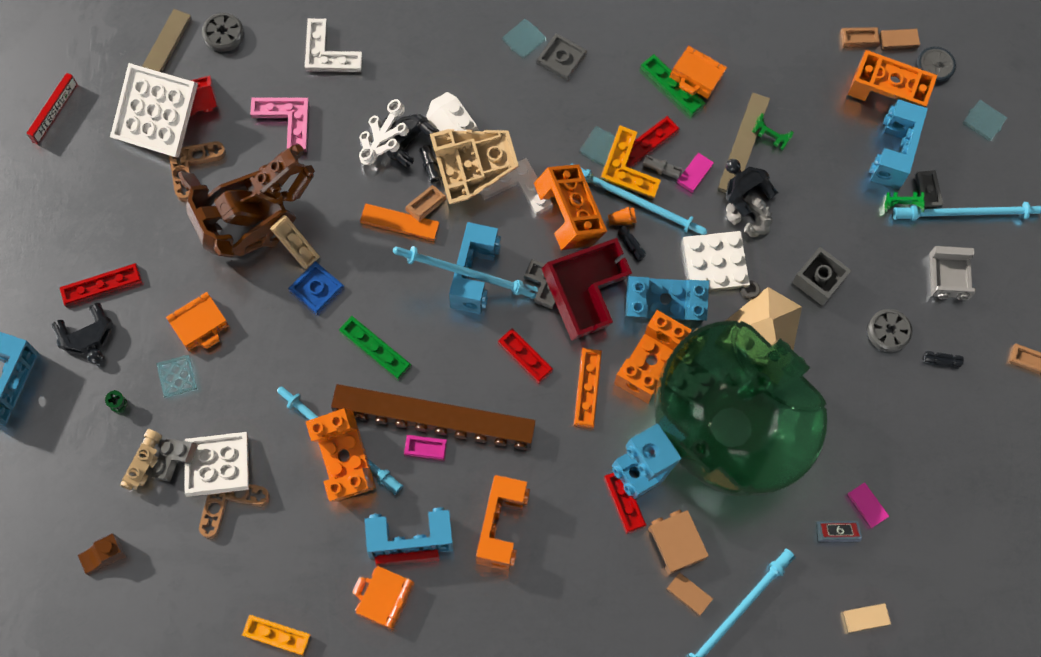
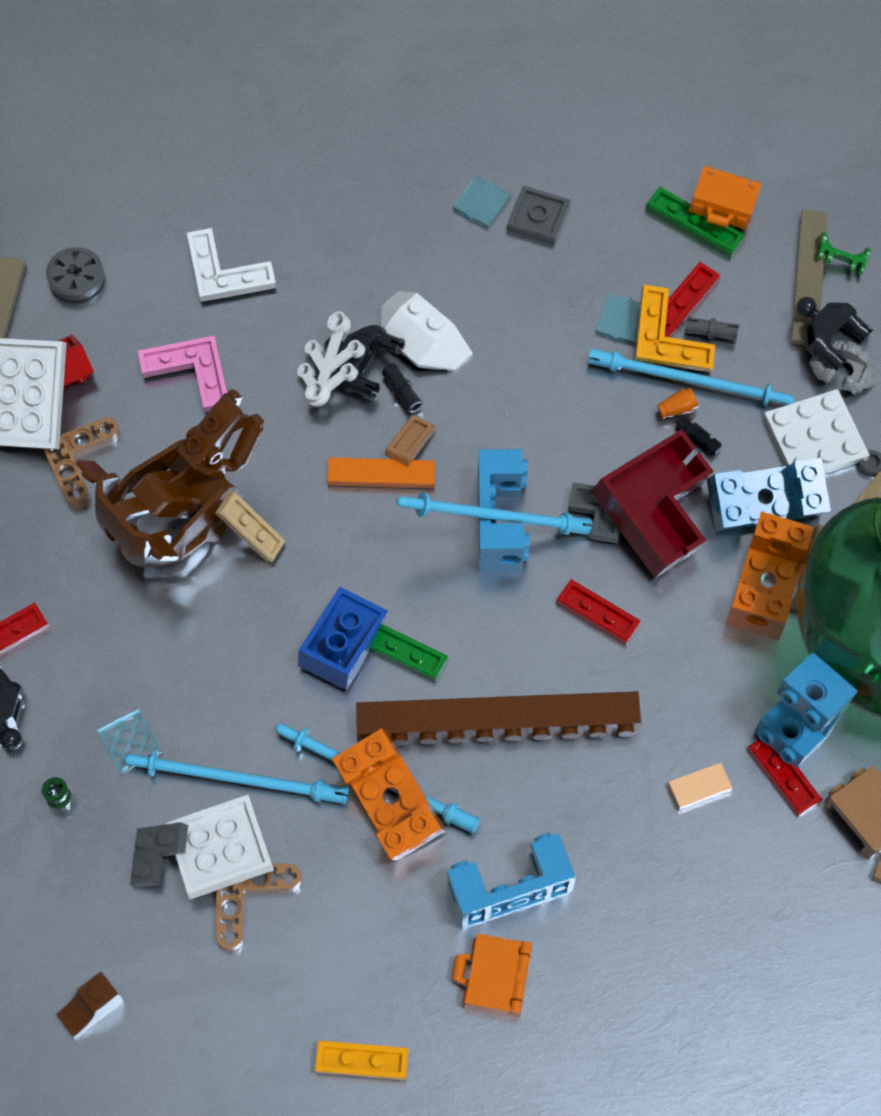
camera: 10 degrees left, 5 degrees down
tan brick [120,429,162,491] -> none
orange piece [166,292,229,351] -> none
blue tile [288,261,344,315] -> none
red tile [375,549,439,567] -> none
dark pink tile [404,435,447,461] -> none
tan wedge [430,129,519,205] -> none
orange plate [476,475,530,571] -> none
white plate [480,158,553,215] -> none
orange plate [534,164,607,250] -> none
orange tile [574,348,602,428] -> none
dark pink tile [677,153,714,193] -> none
none -> medium azure bar [124,751,349,805]
none -> blue slope [298,587,388,691]
none -> light nougat tile [668,763,732,810]

